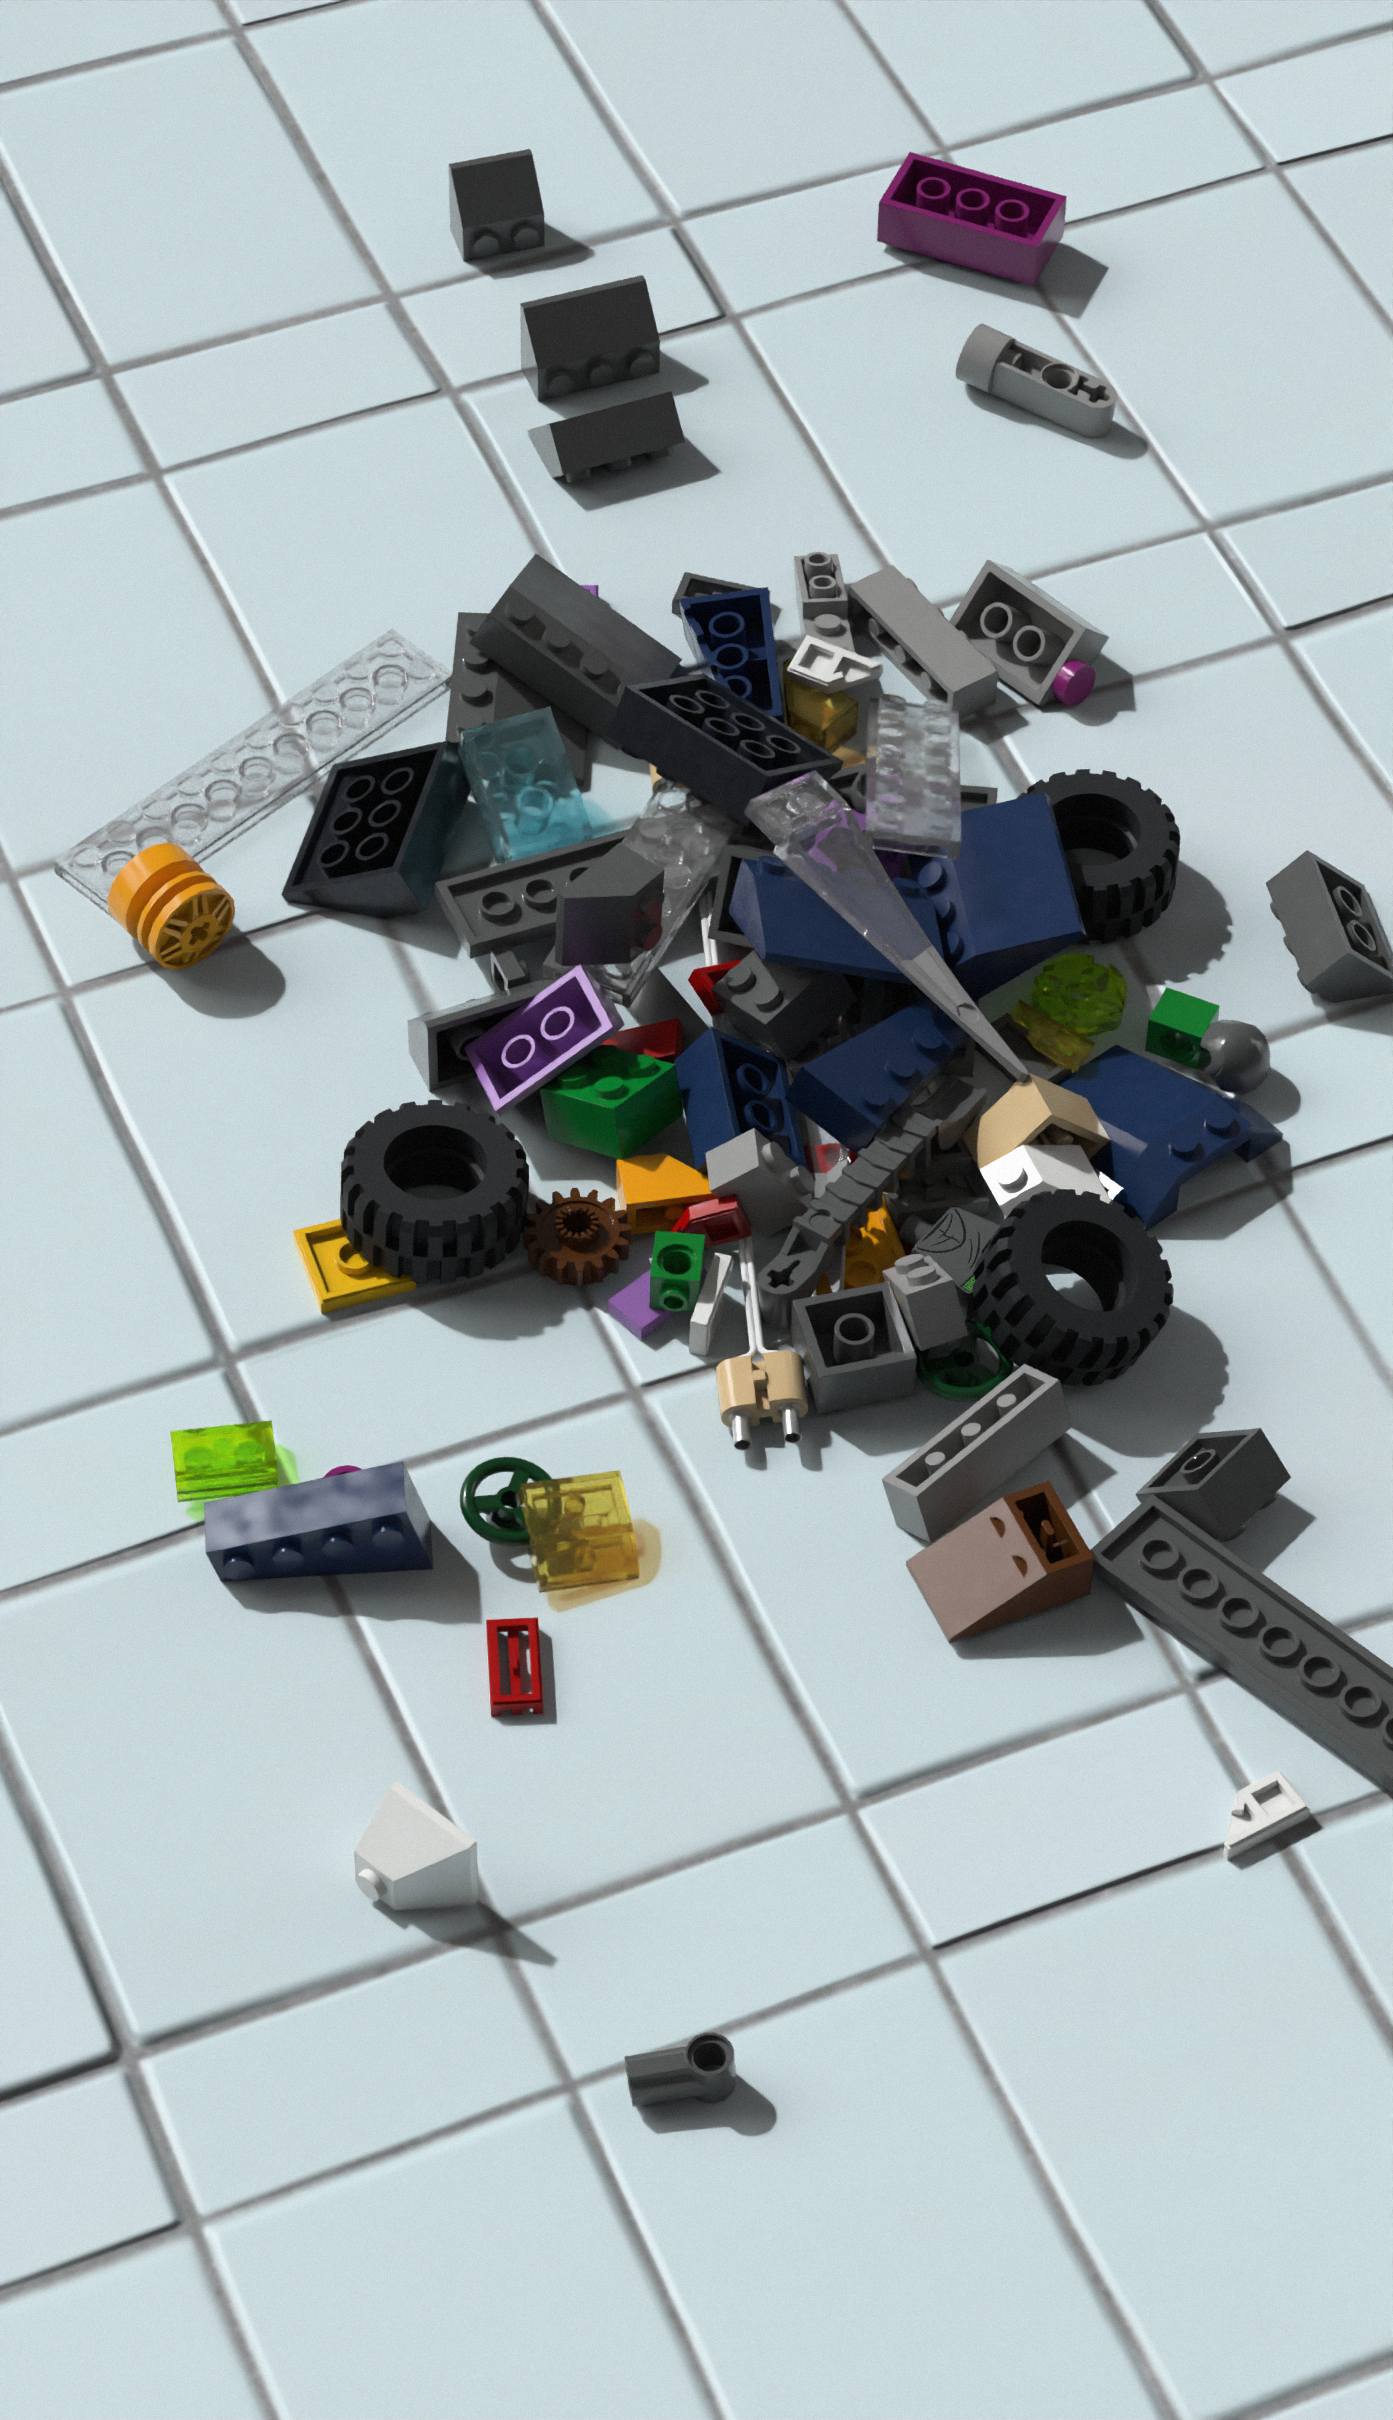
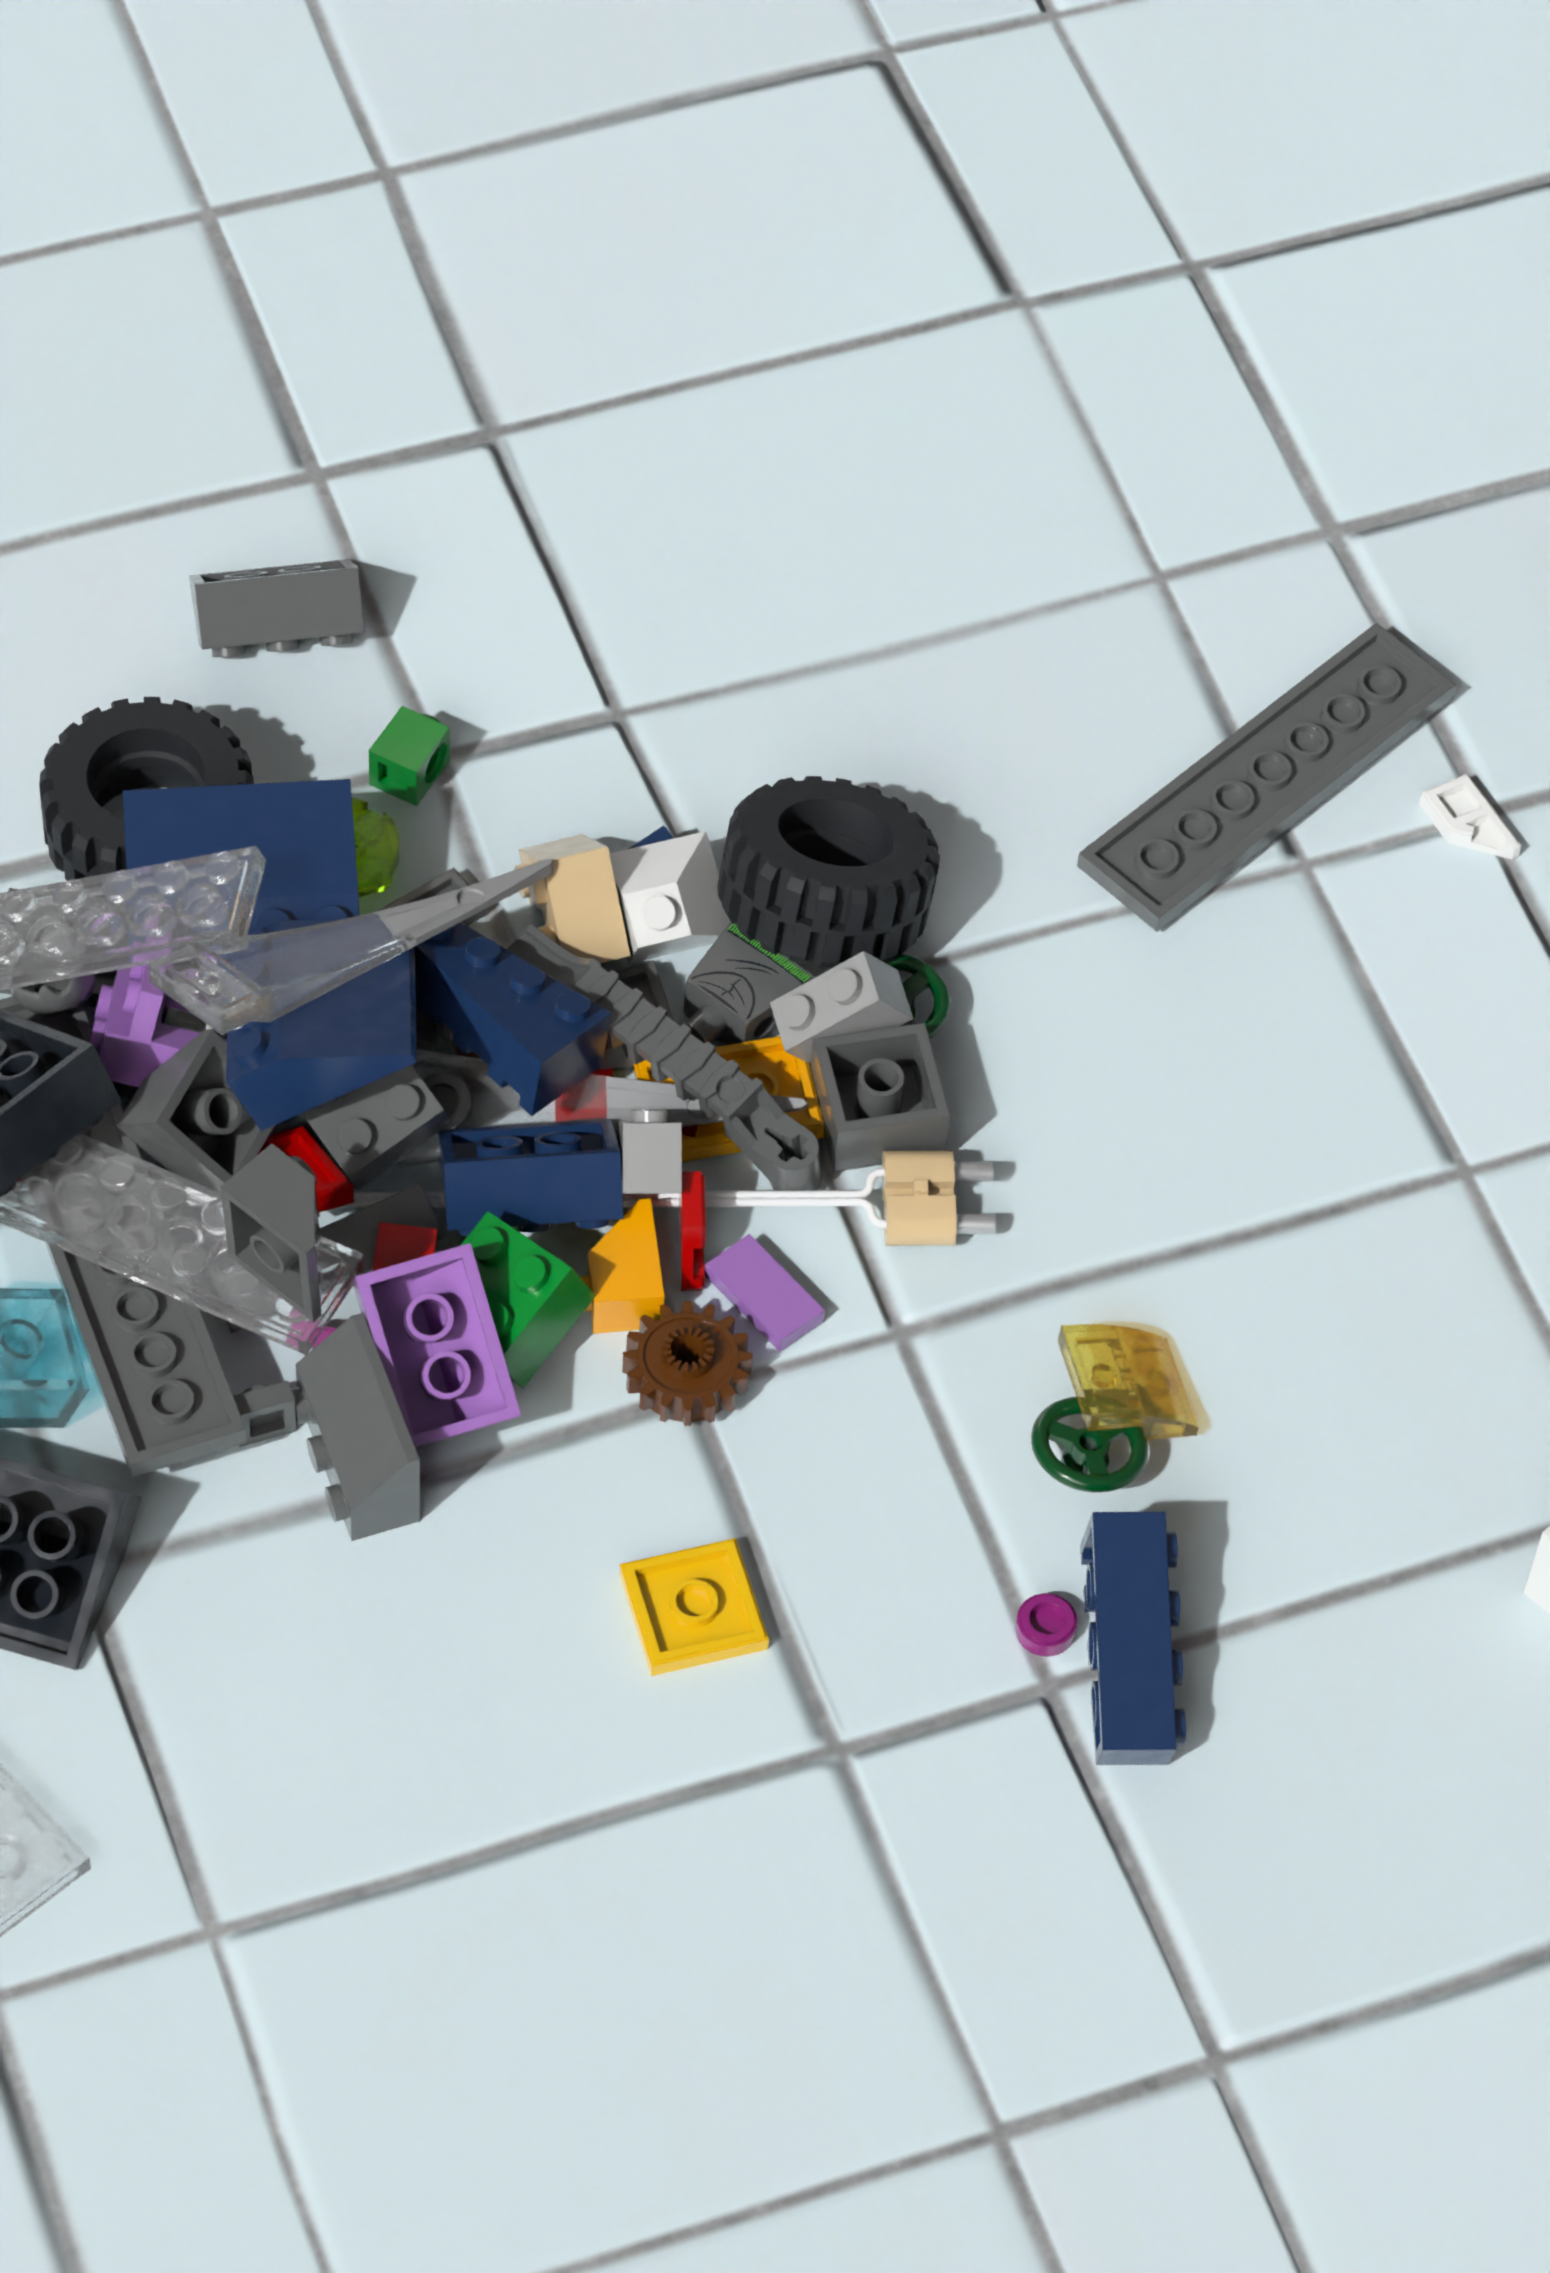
camera: 90 degrees left, 5 degrees up
light orange wheel [108,842,235,970] -> none
clear neon green plate [170,1420,280,1502] -> none
black tyre [340,1100,529,1284] -> none
red tile [486,1617,543,1716] -> none
green brick [649,1231,705,1312] -> none
white tile [689,1252,734,1356] -> none
light grey brick [882,1364,1073,1543] -> none
slope [906,1481,1094,1644] -> none
clear yellow tile [1011,999,1096,1072] -> none
dark blue wedge [1055,1044,1283,1232] -> none
dark grey slope [1135,1428,1291,1542] -> none
dark grey hair [1200,1020,1270,1095] -> none

